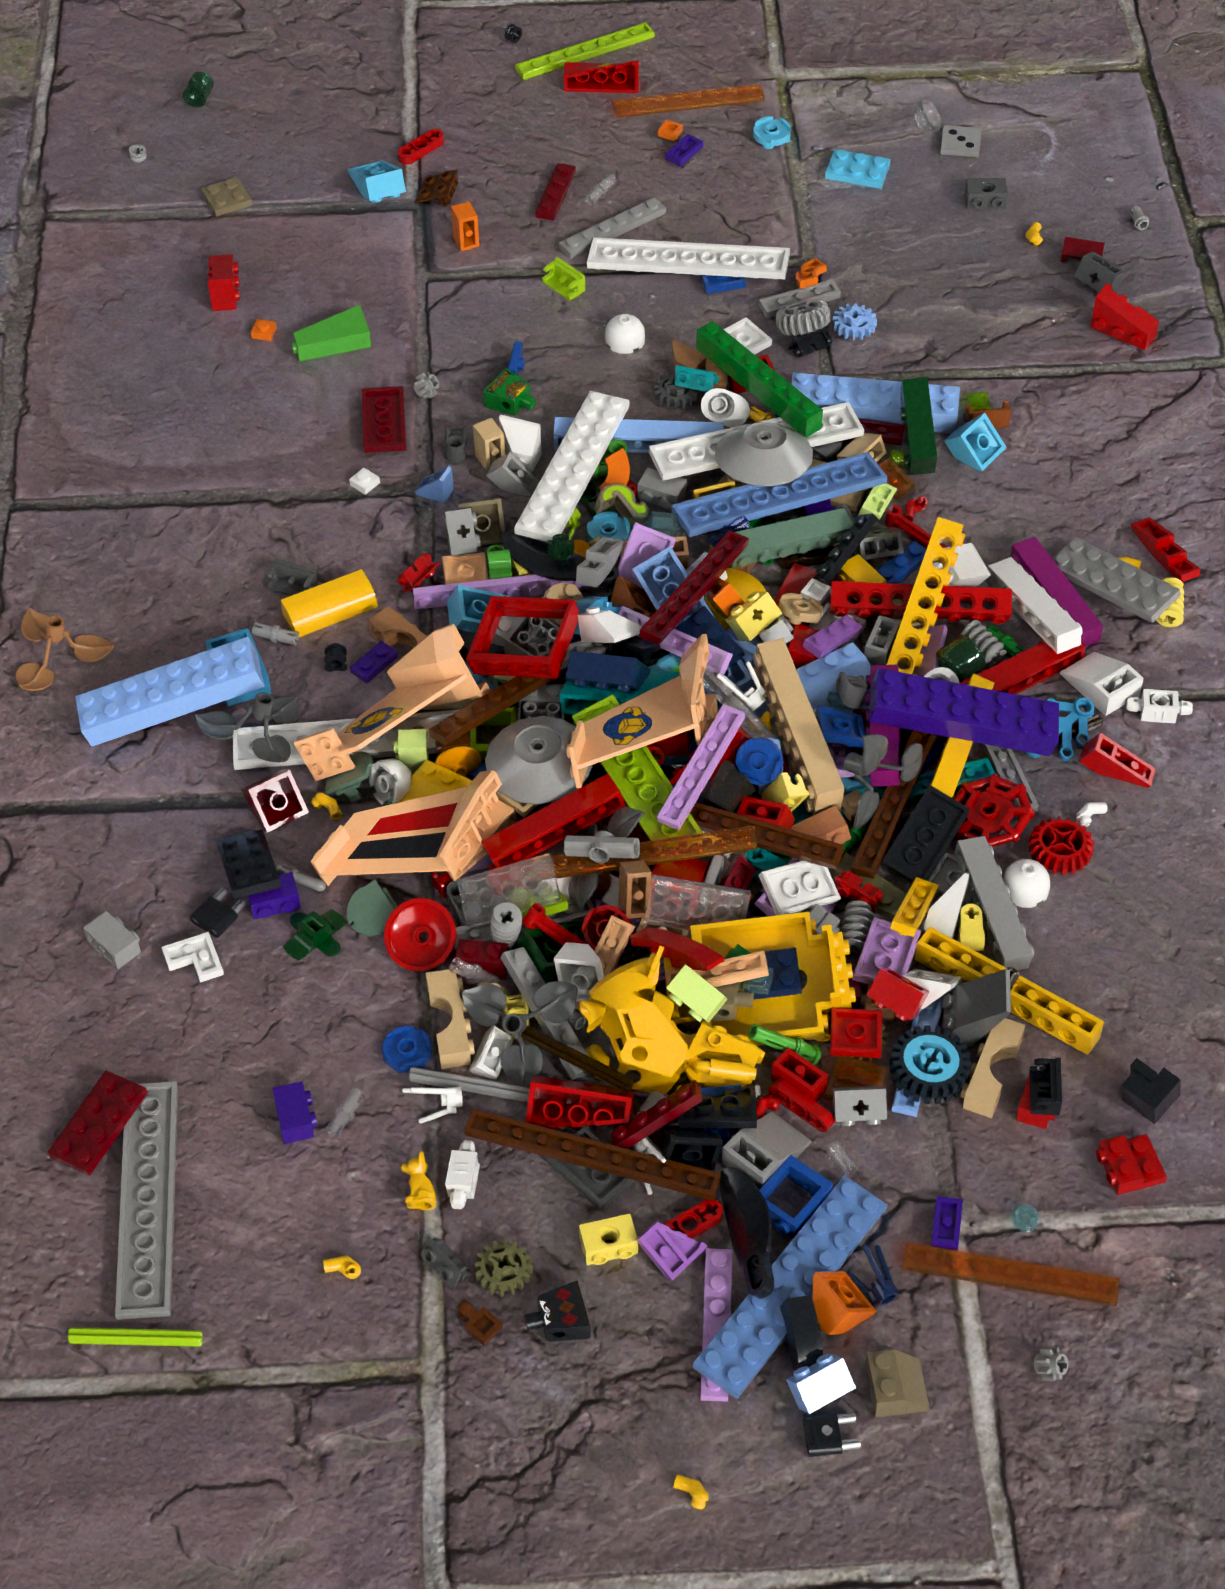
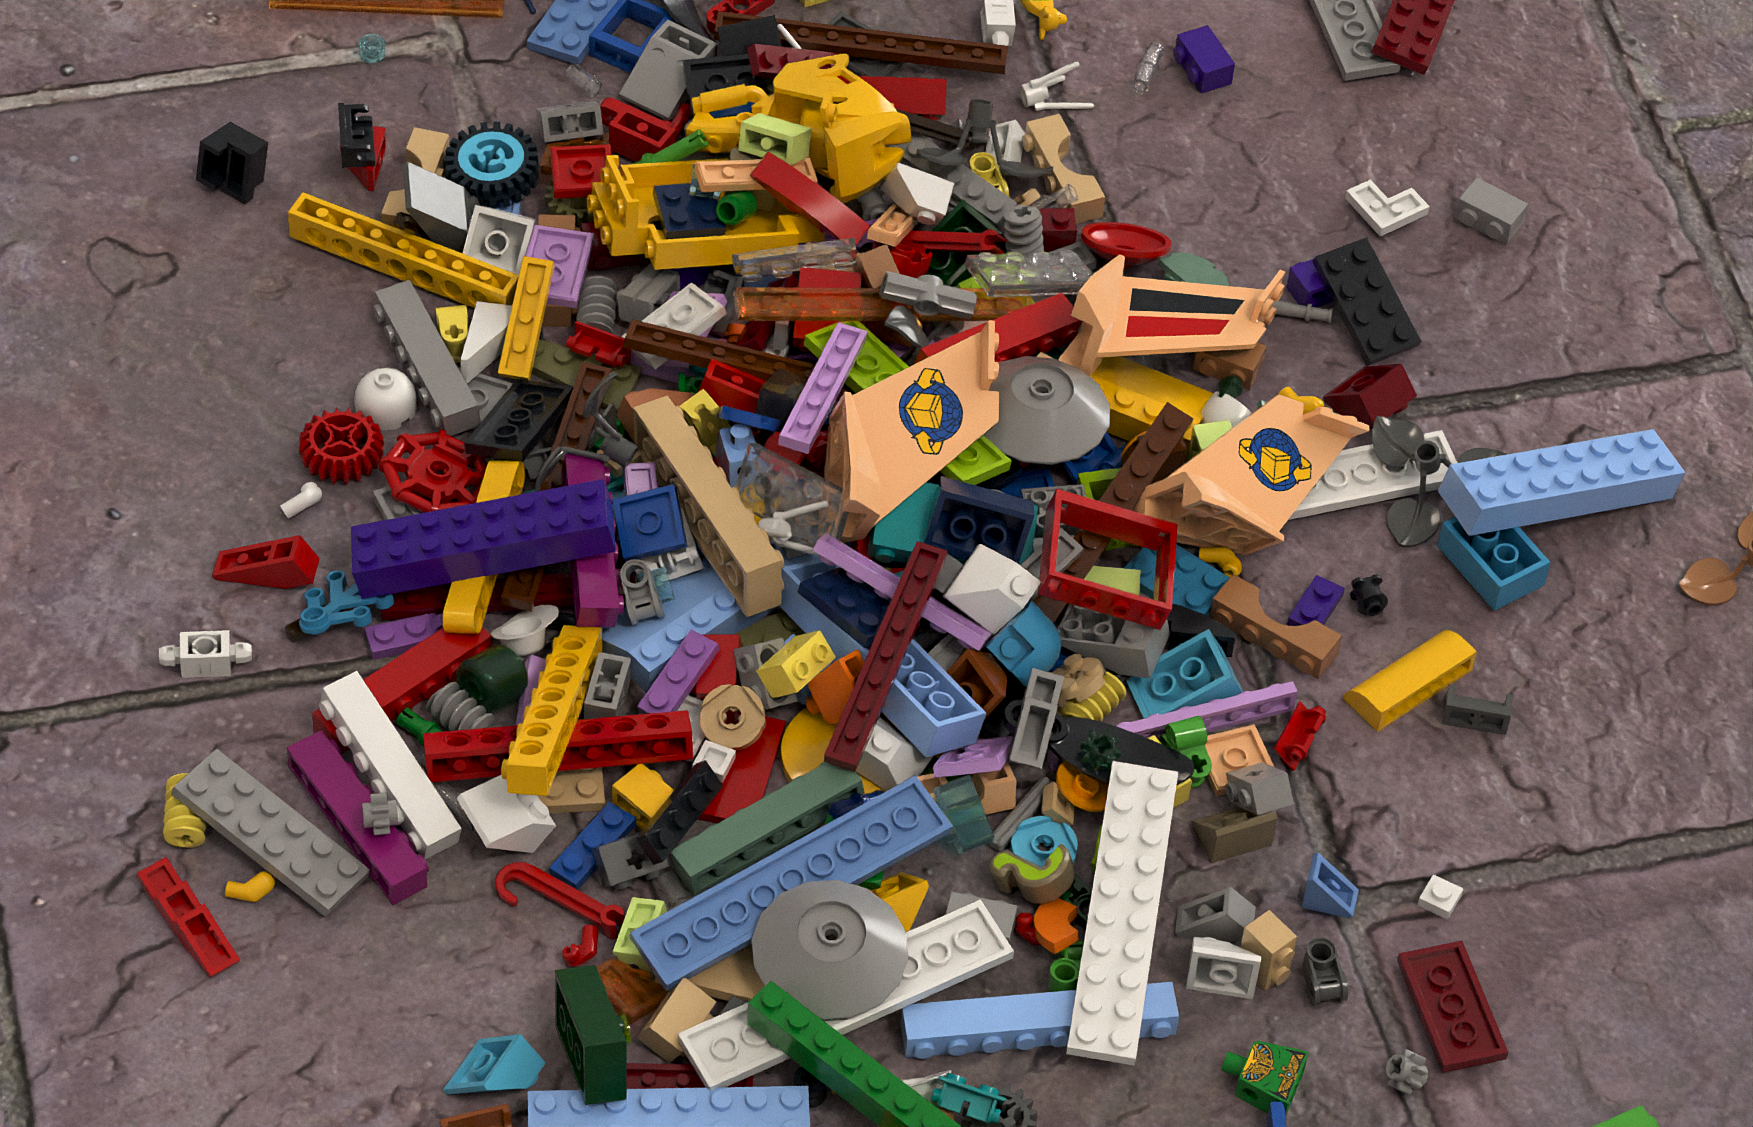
camera: 165 degrees right, 0 degrees up
black piece [190,888,246,938] -> none
light grey pin [252,622,299,646] -> none
dark green piece [283,909,347,961] -> none
blue tile [382,1025,432,1073] -> none
light grey axle [409,1067,530,1102] -> none
red brick [867,967,930,1021] -> none
dark purple plate [931,1196,963,1251] -> none
white slope [1060,652,1144,716] -> none
red plate [1096,1134,1167,1195] -> none
none -> light grey gear [362,793,398,835]

